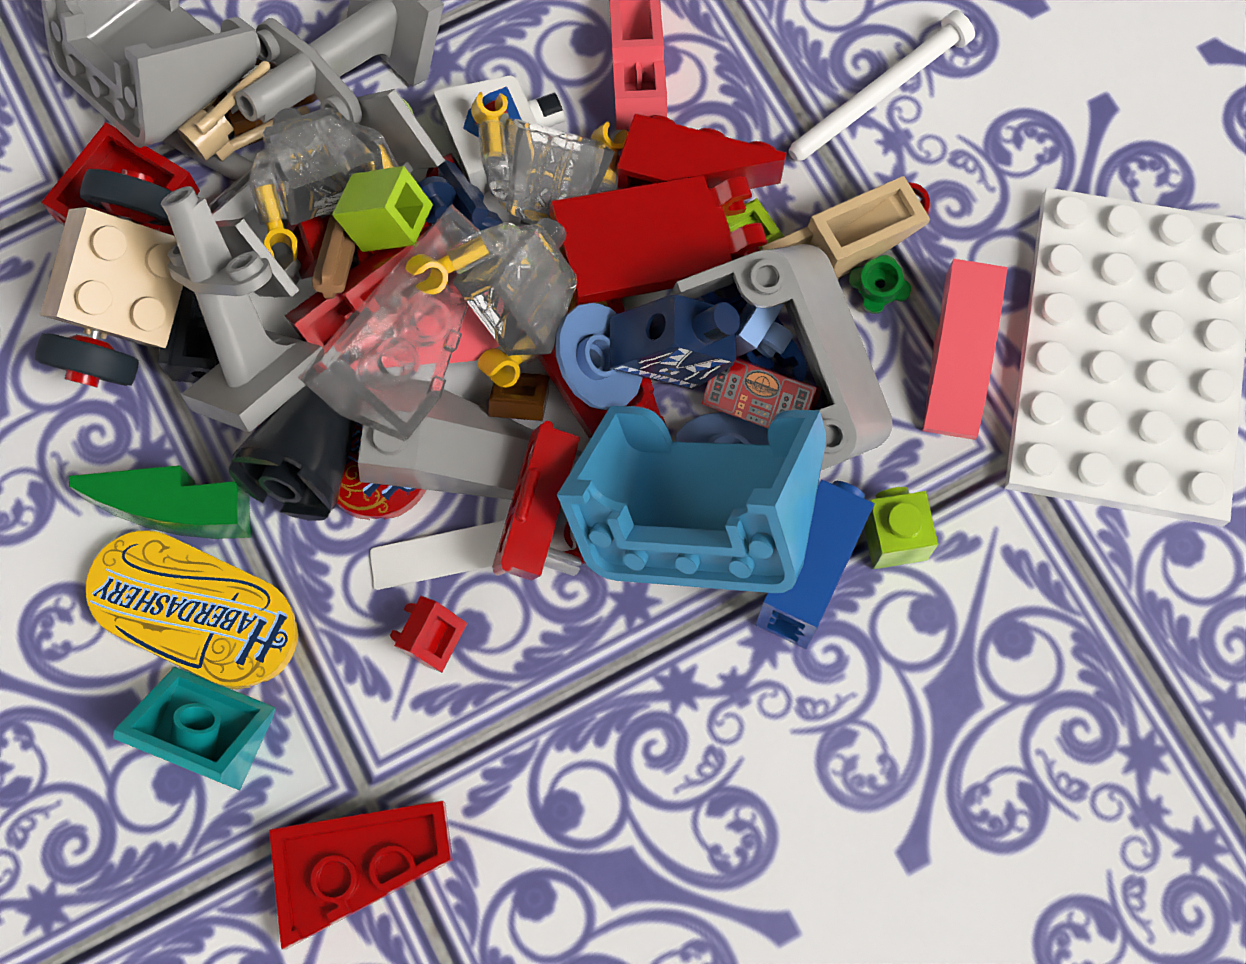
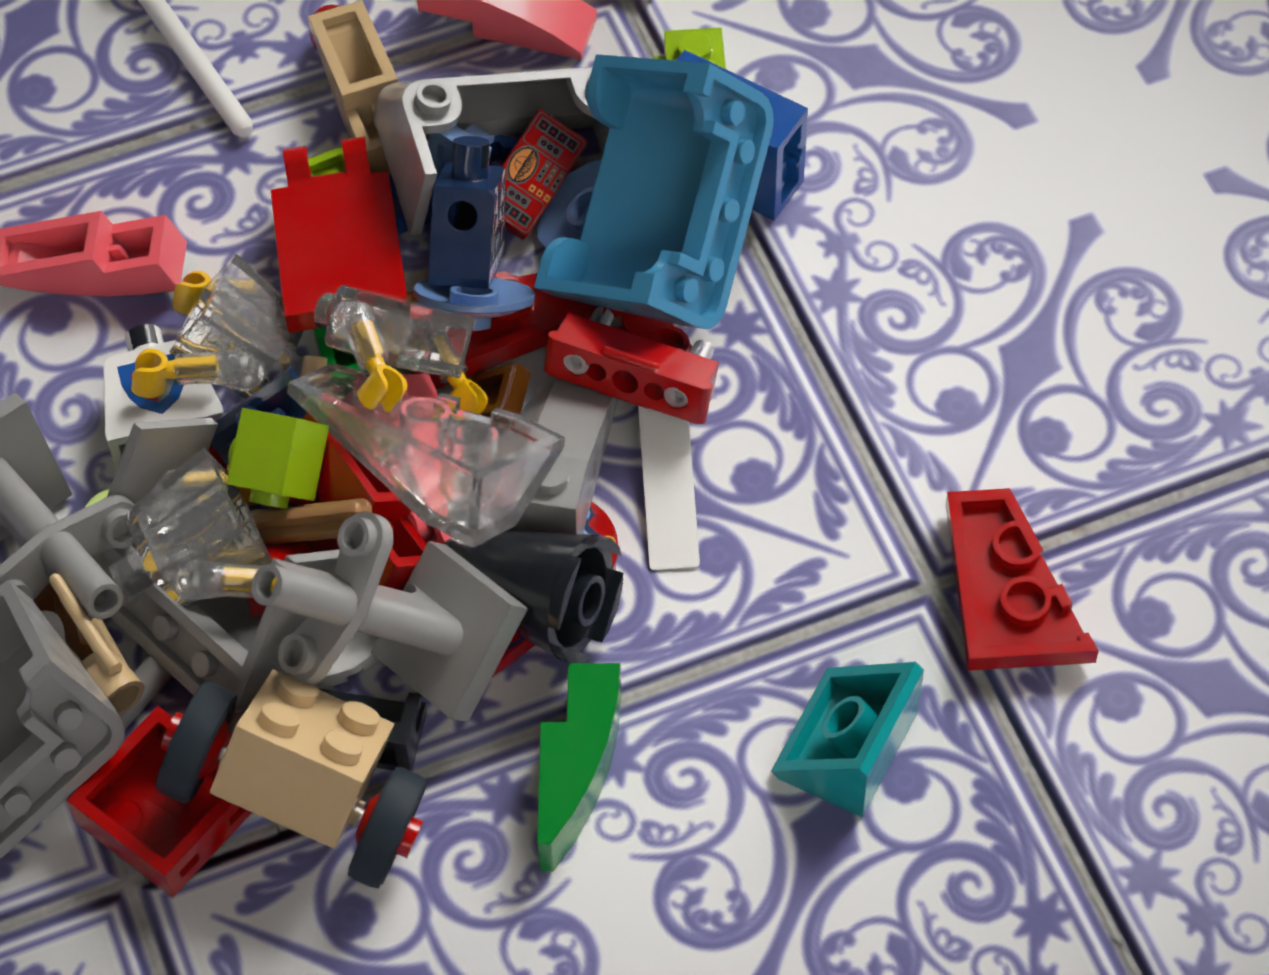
camera: 85 degrees left, 15 degrees down
yellow tile [86,531,298,690] -> none
red tile [390,595,467,673] -> none
red slope [617,113,787,190] -> none
green plate [849,255,911,314] -> none

